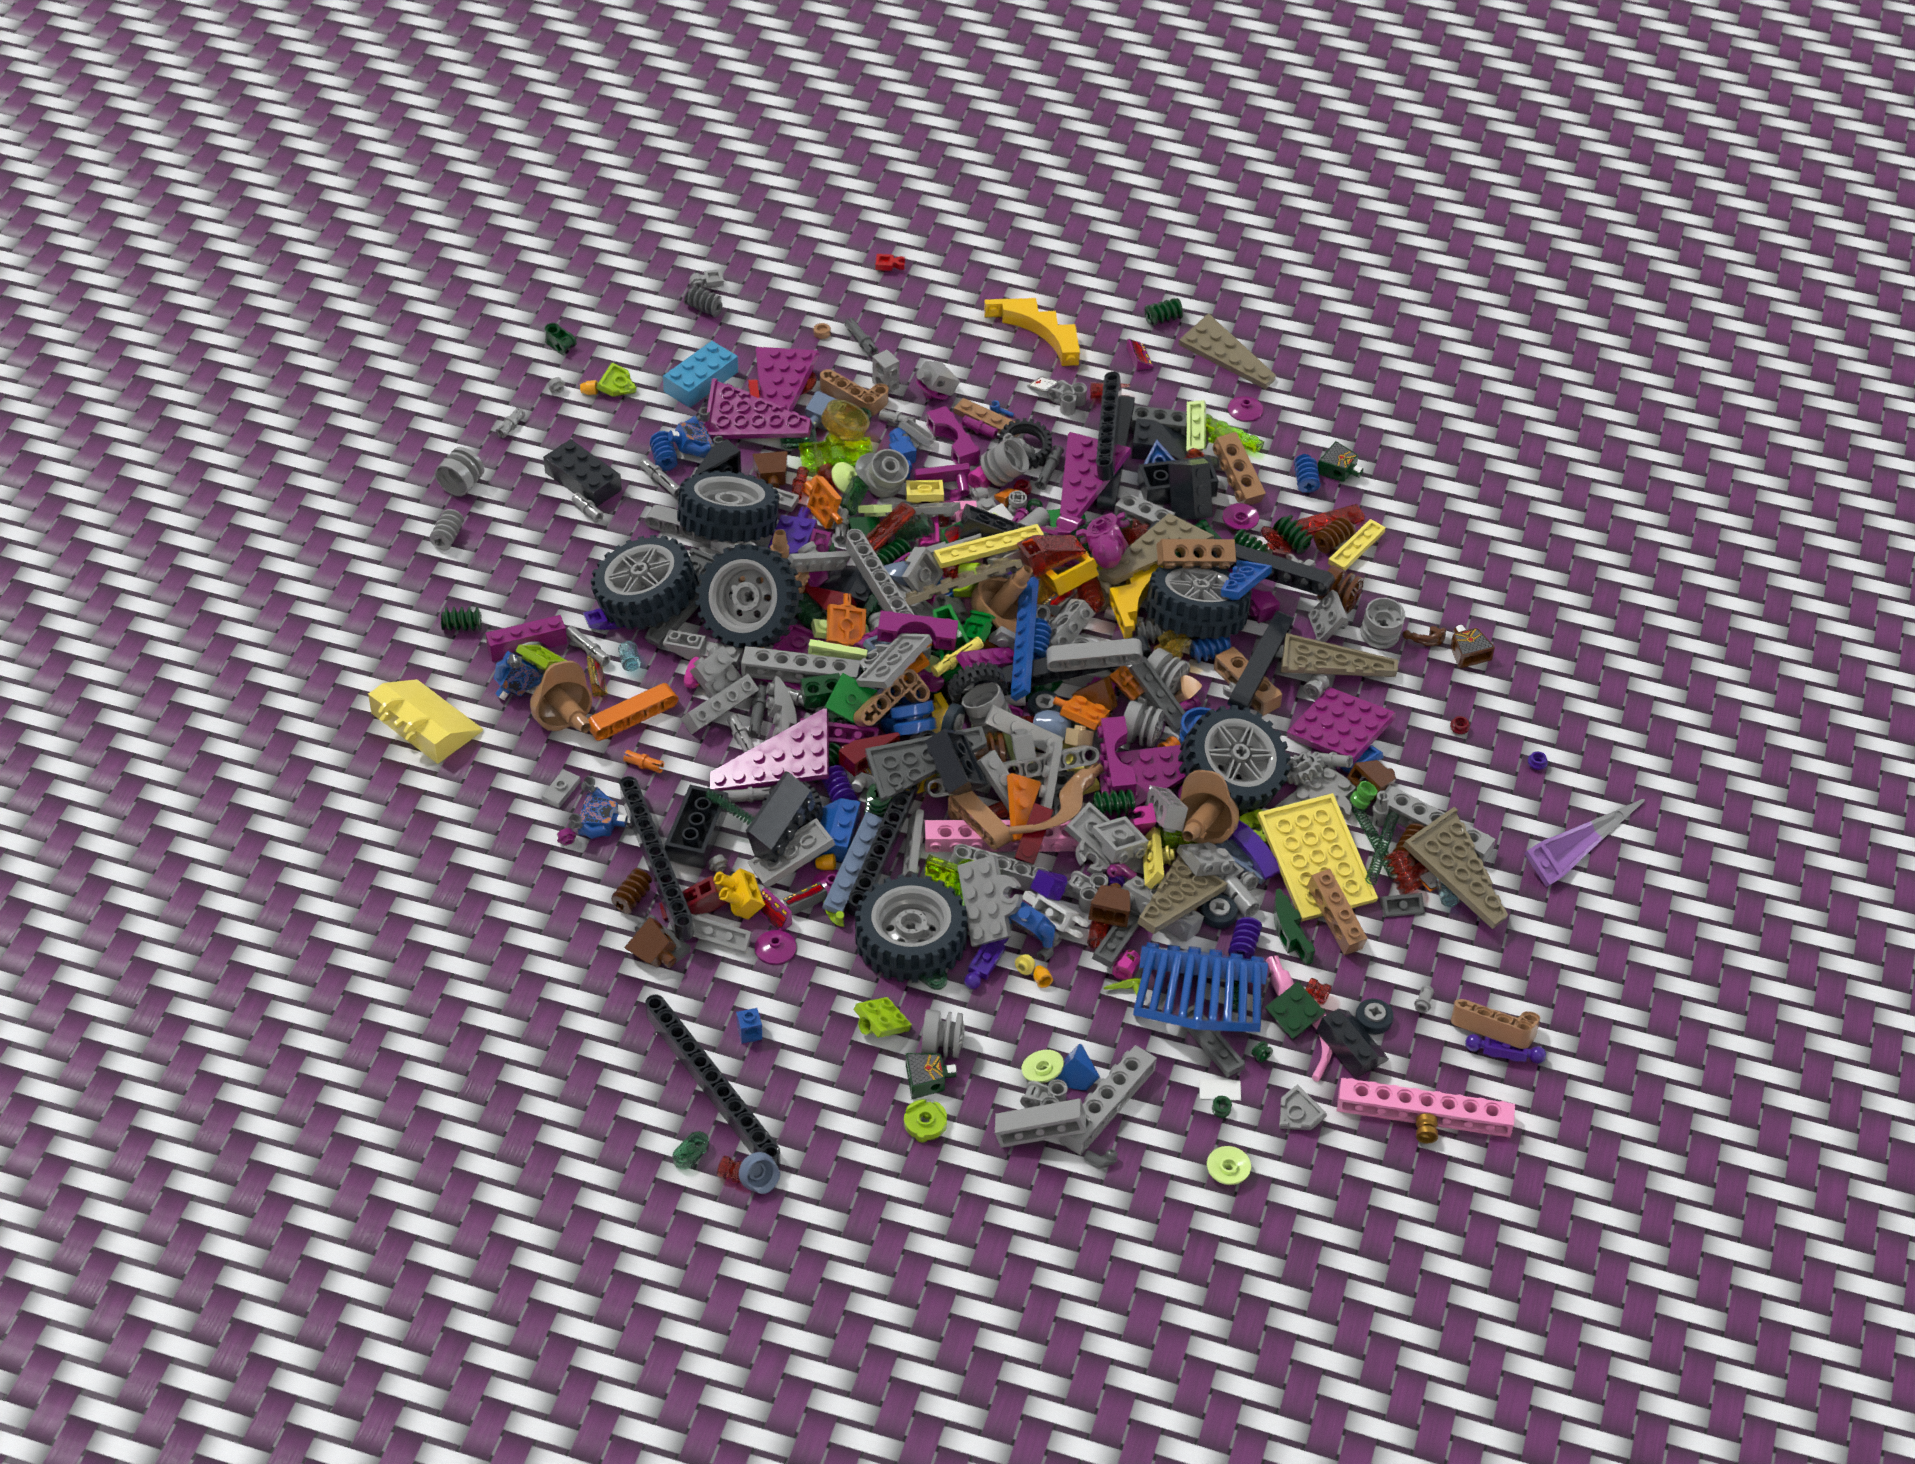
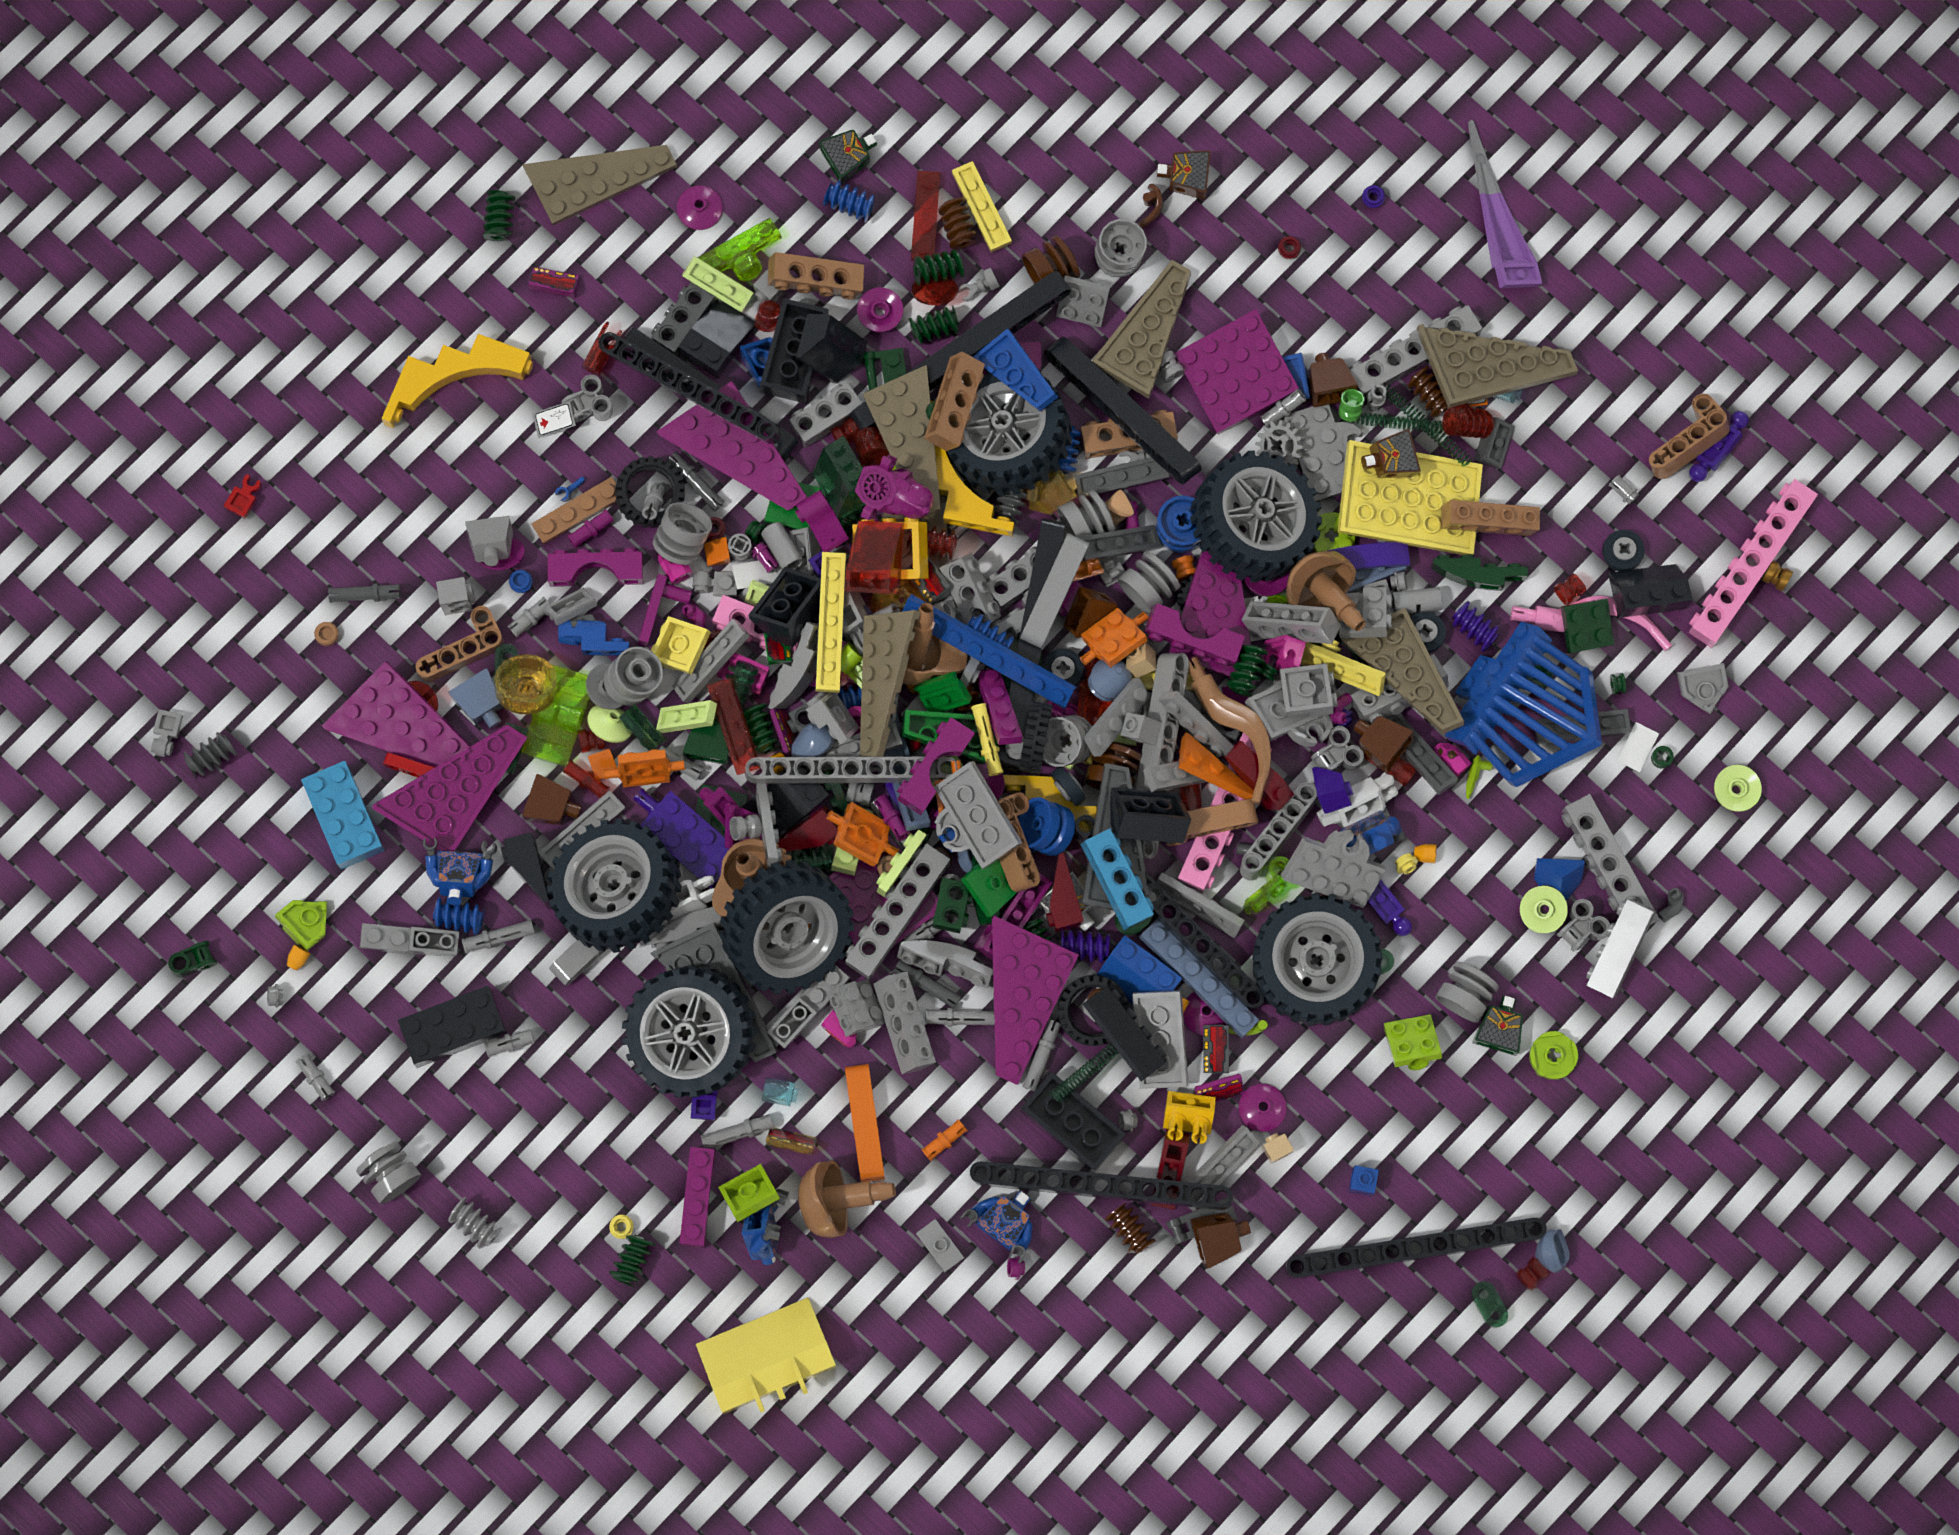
camera: 65 degrees left, 30 degrees up
none -> light grey slope [359,923,459,956]
none -> blue plate [509,570,533,593]
none -> light yellow plate [609,1215,634,1239]
none -> dark grey plate [1074,457,1171,497]
none -> dark azure brick [1080,829,1154,930]
none -> tan plate [1262,1133,1294,1164]
none -> torso [1361,429,1421,478]

